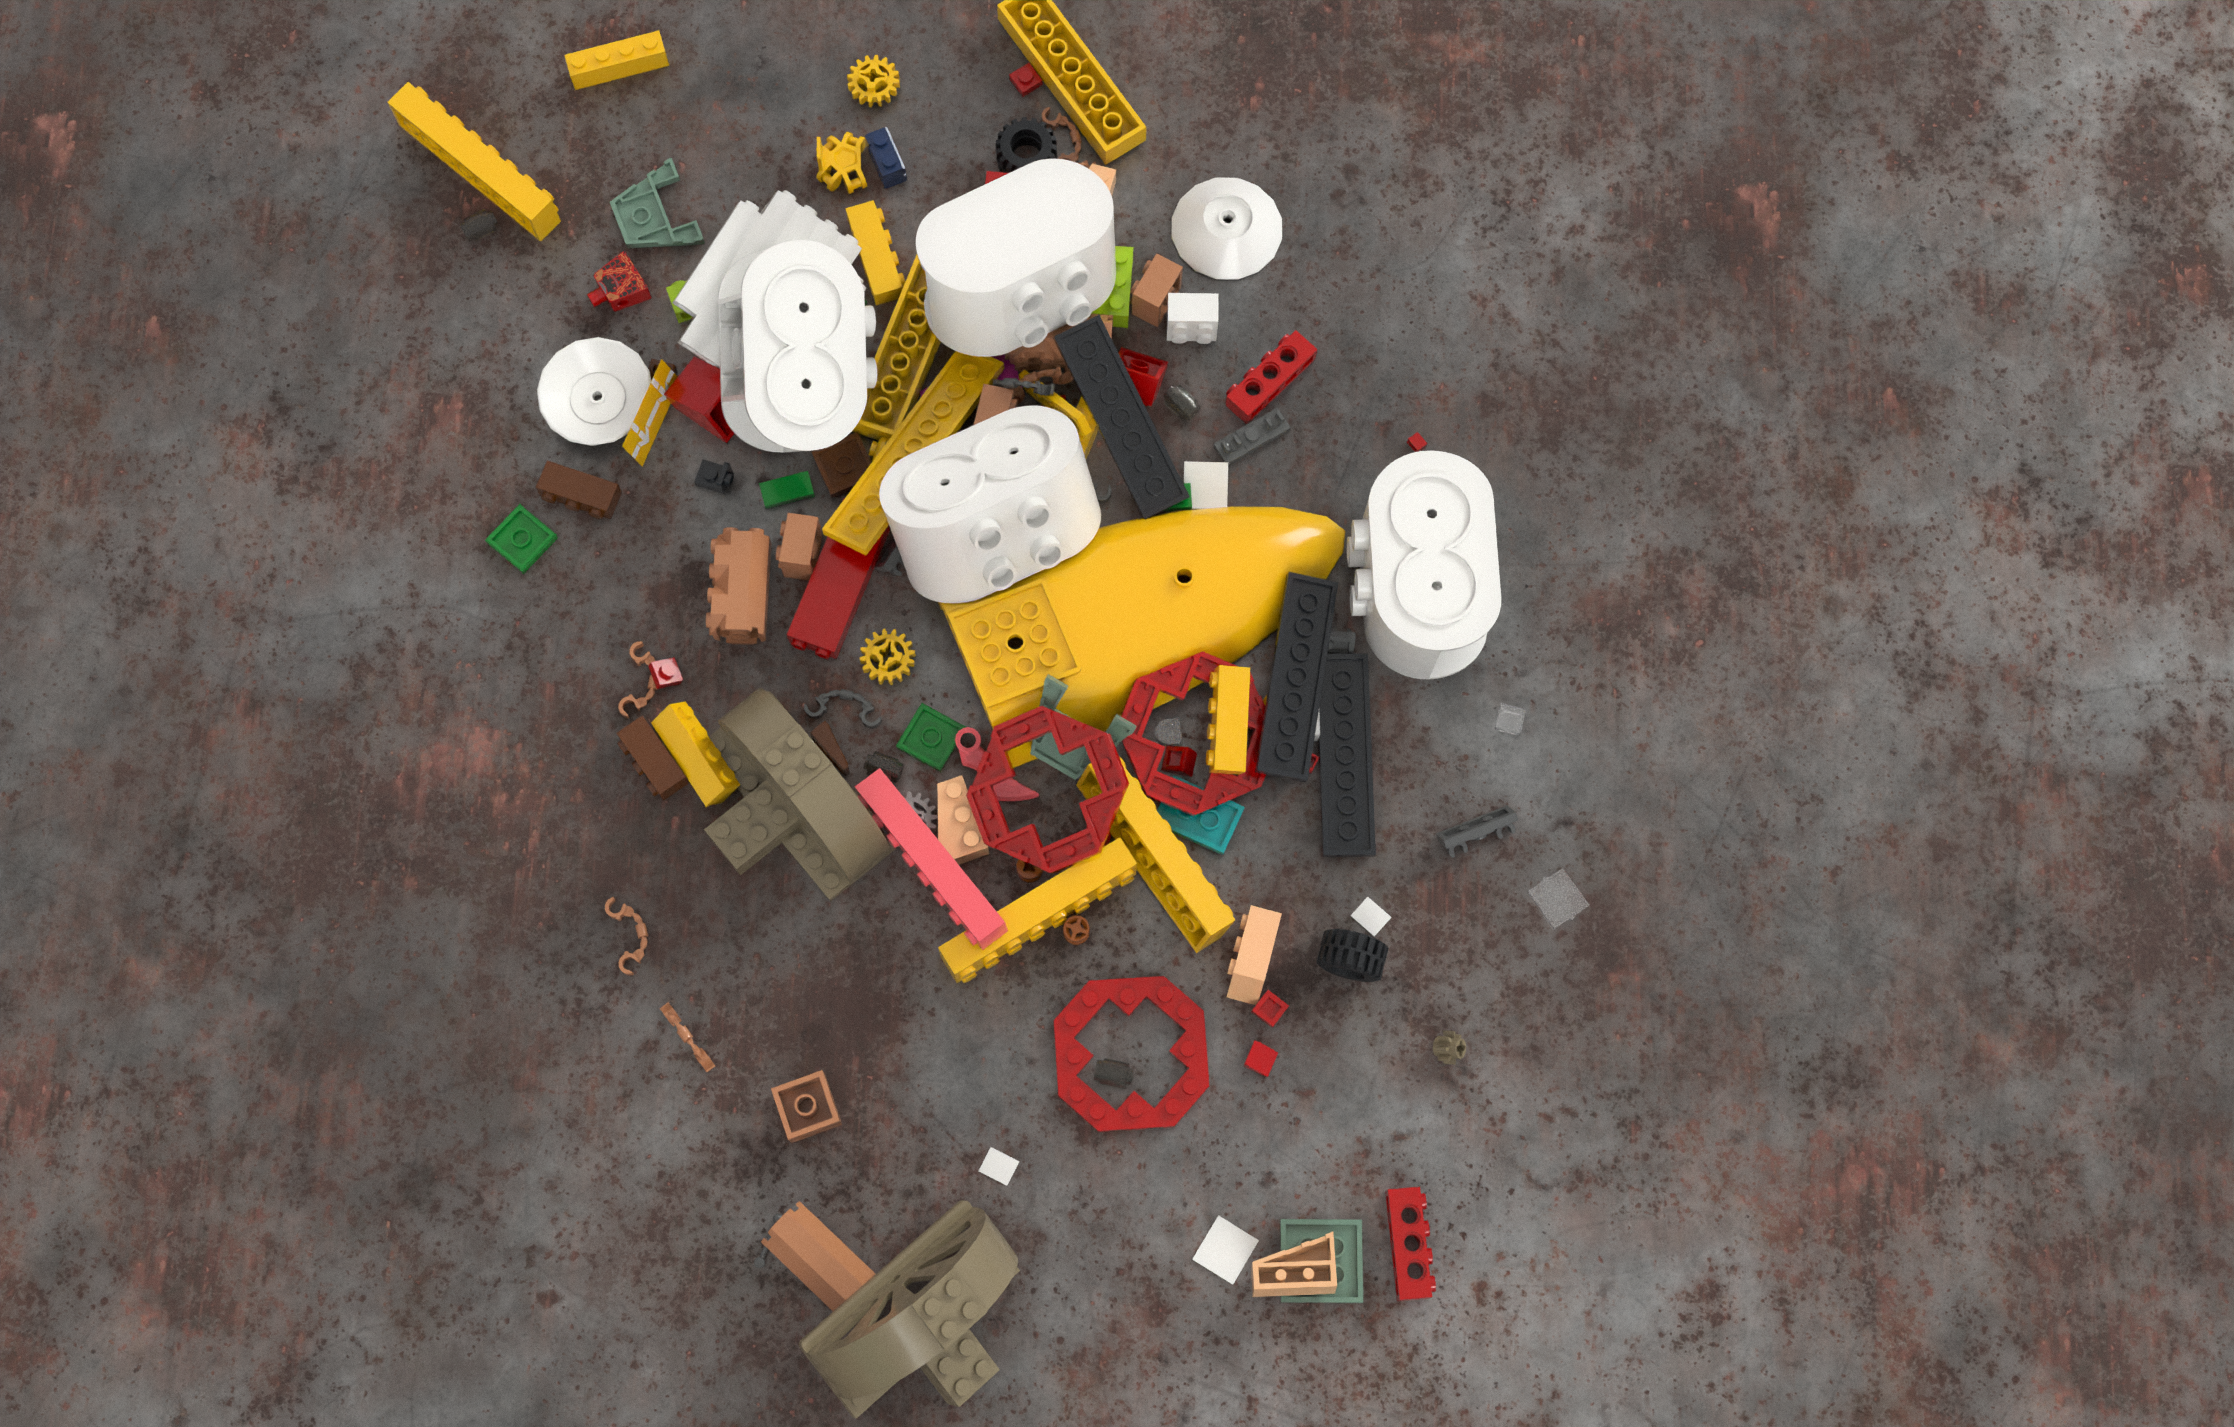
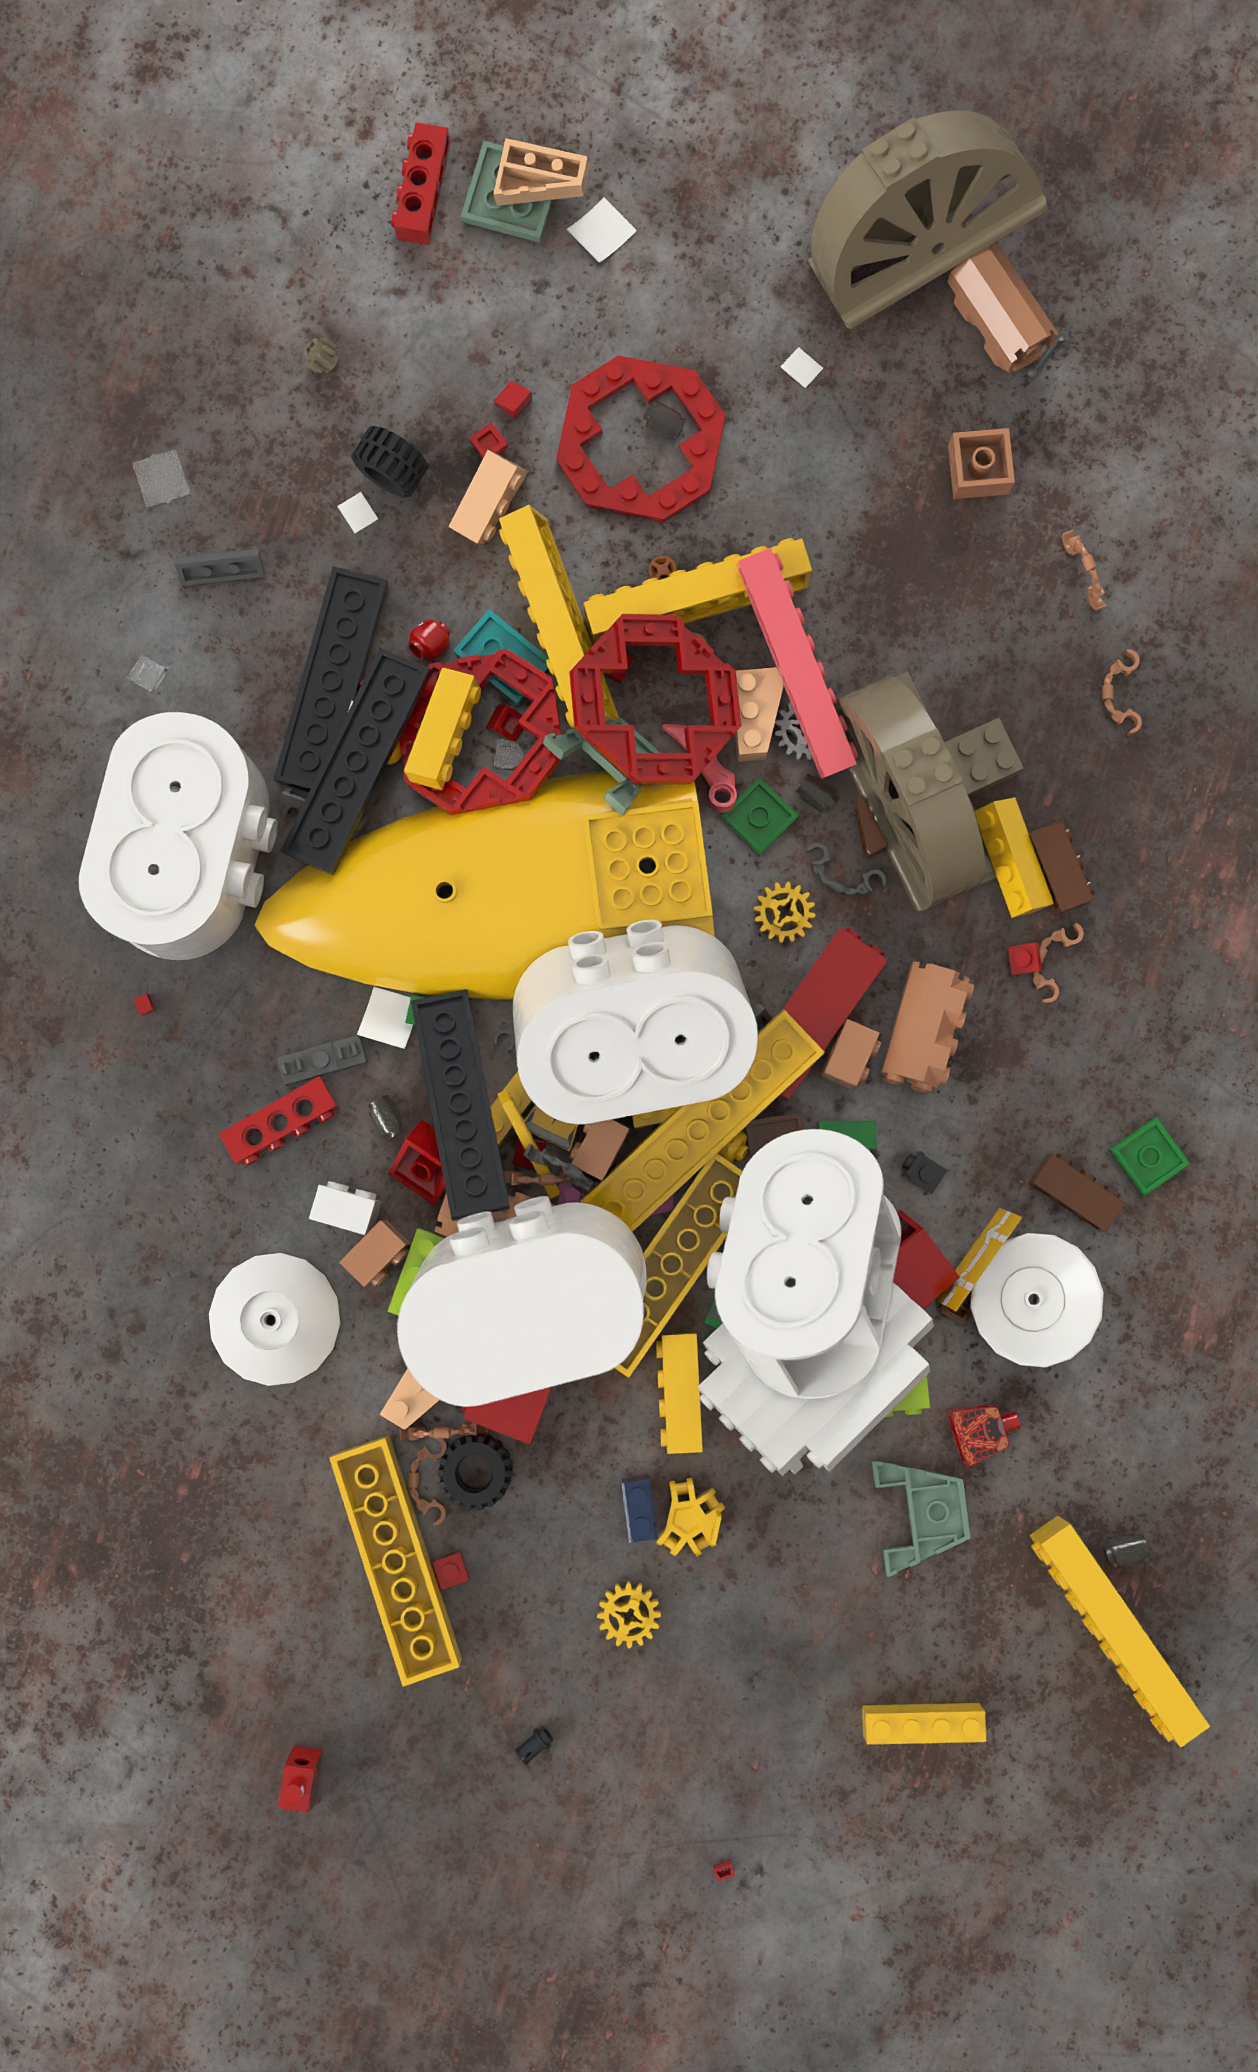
camera: 160 degrees left, 10 degrees up
none -> red head [408,619,450,661]

